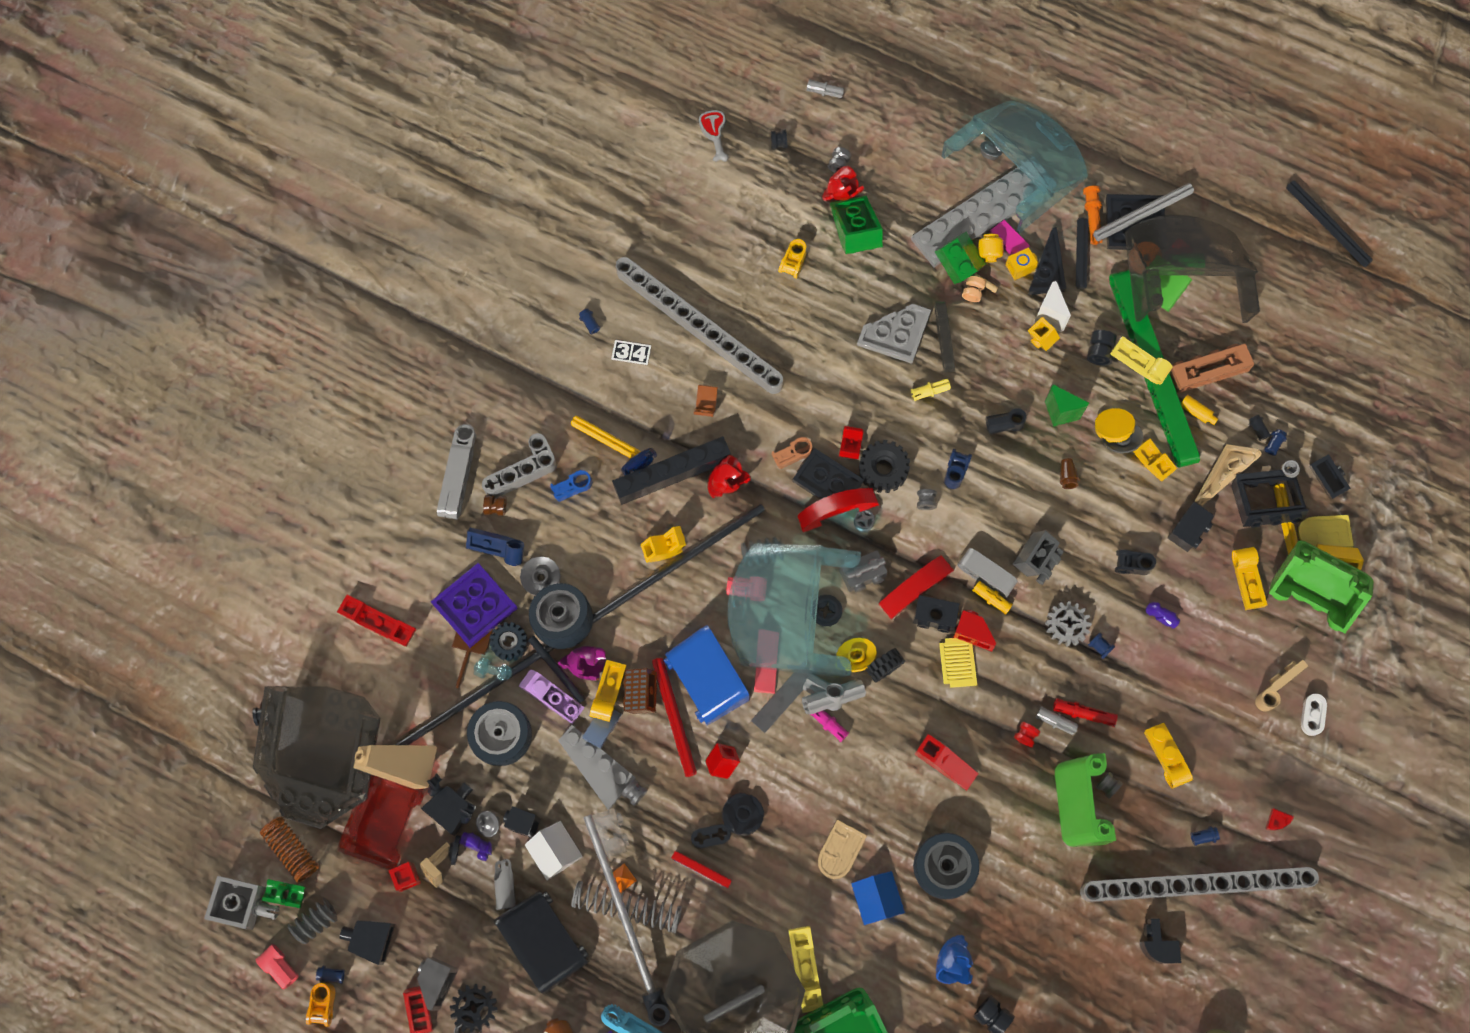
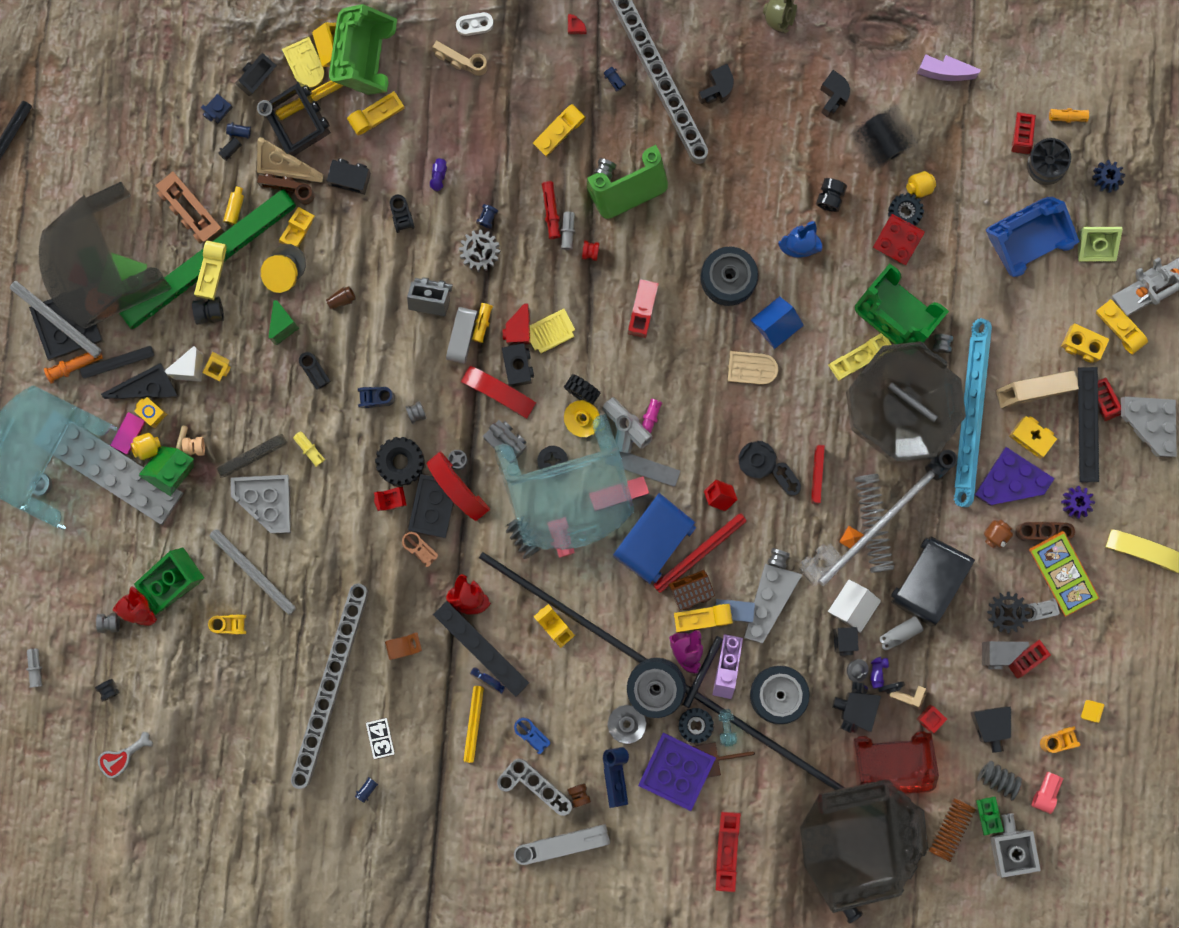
camera: 115 degrees left, 10 degrees up
dark blue pin [316,965,345,984] -> none
tan slope [354,745,437,789] -> none
none -> dark blue bracket [201,93,233,124]
none -> light grey axle [209,529,296,615]
none -> reddish brown plate [257,174,314,205]

